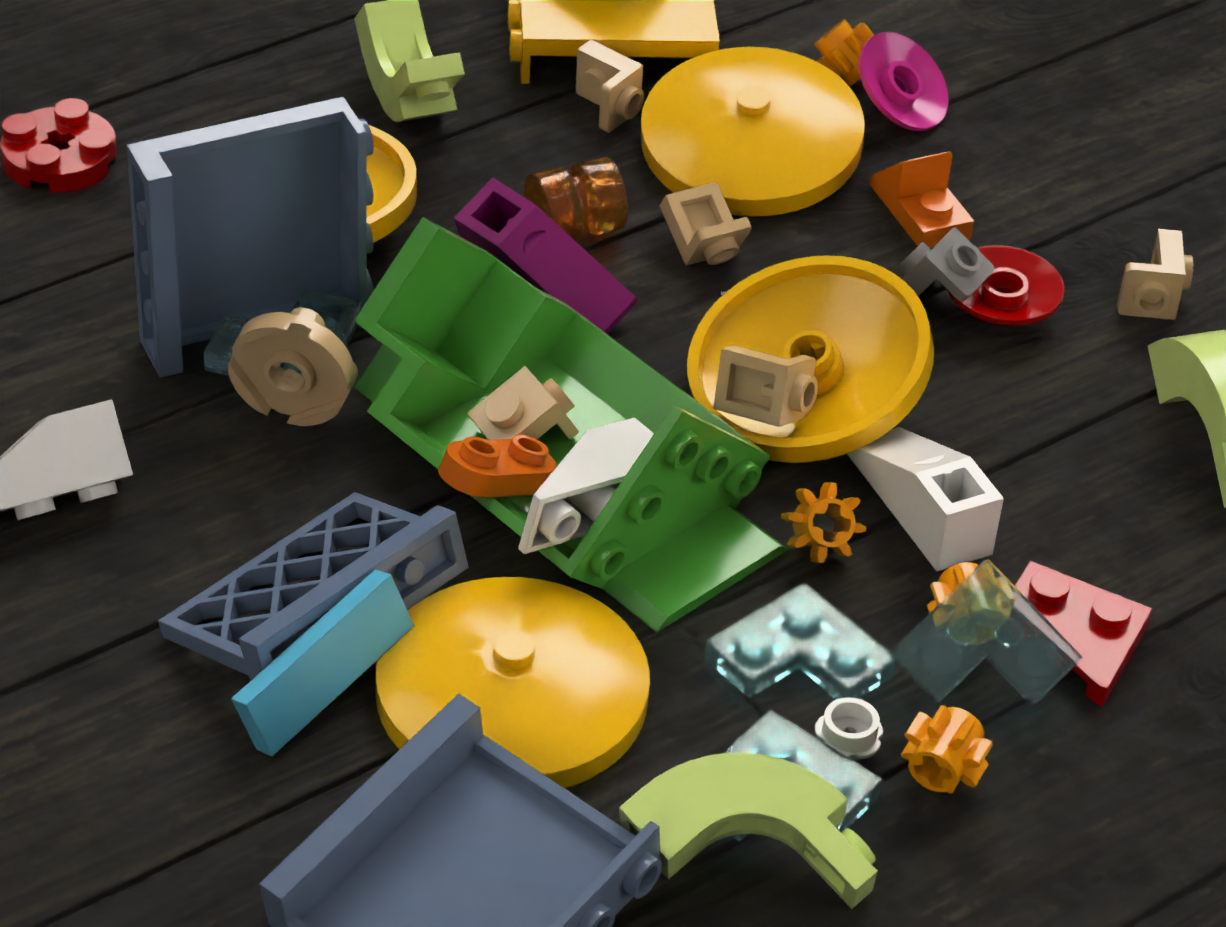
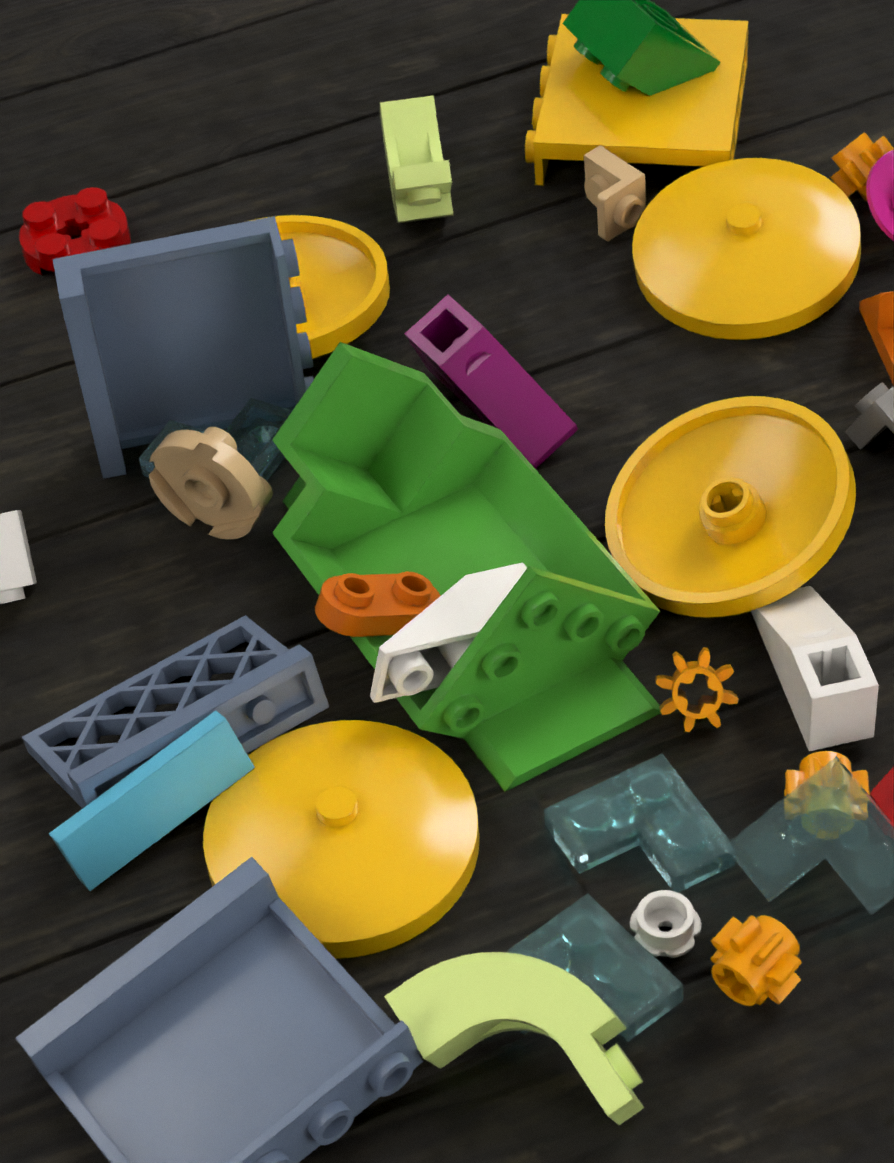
camera: 20 degrees right, 5 degrees up
tan bracket [467,366,579,440] -> none
clear orange wheel [524,157,628,240] -> none
tan bracket [659,182,752,266] -> none
tan bracket [713,345,818,427] -> none

